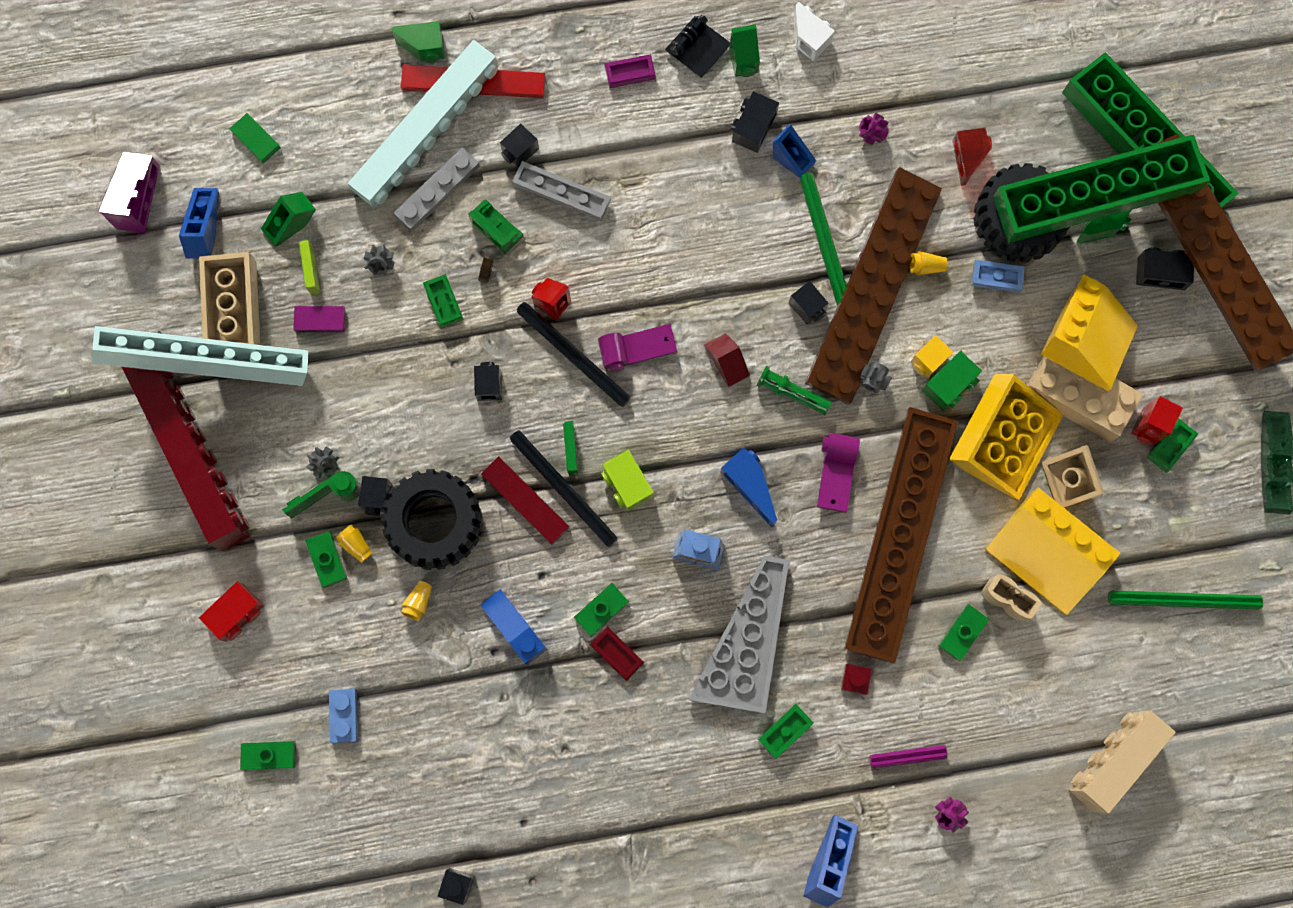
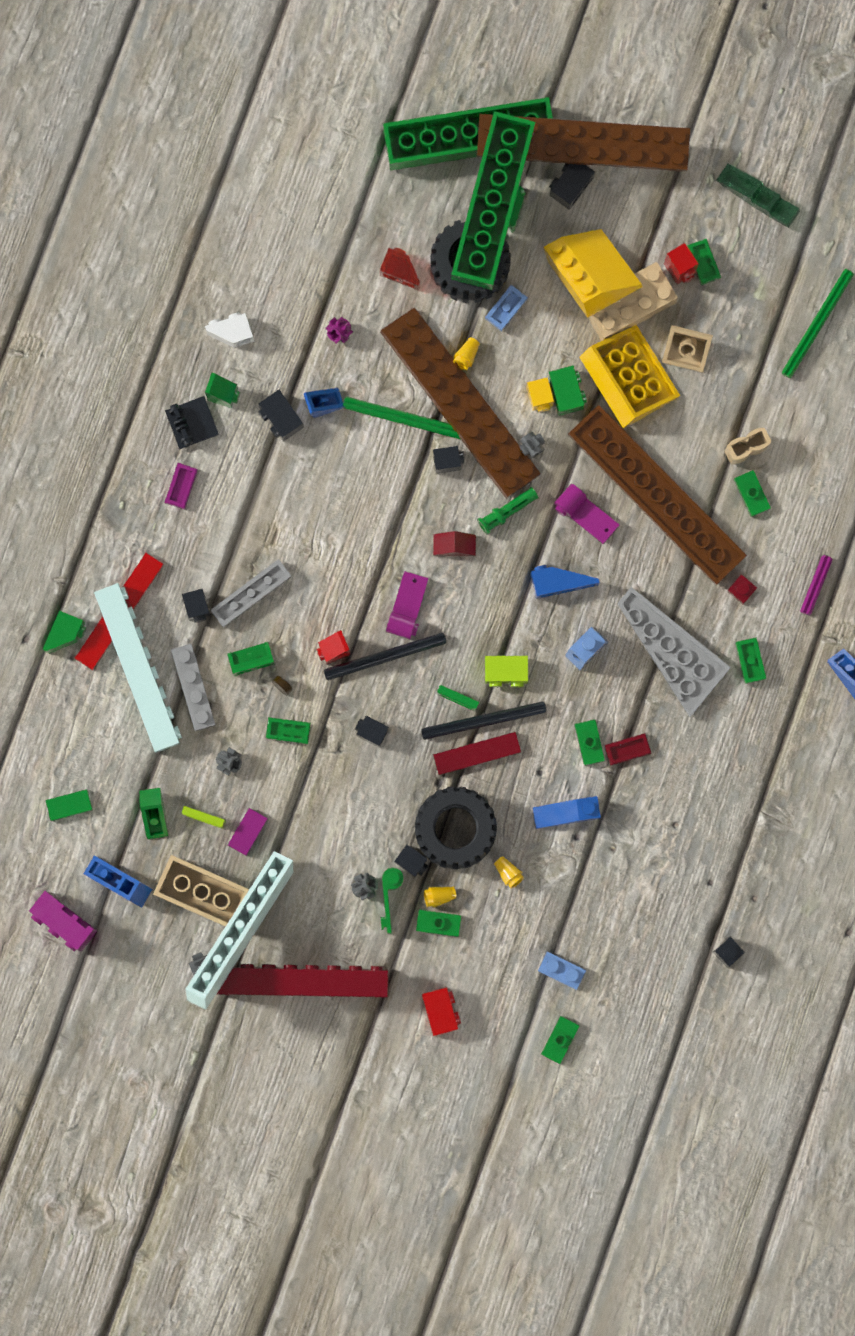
camera: 60 degrees left, 5 degrees up
yellow slope [985,487,1121,615] -> none

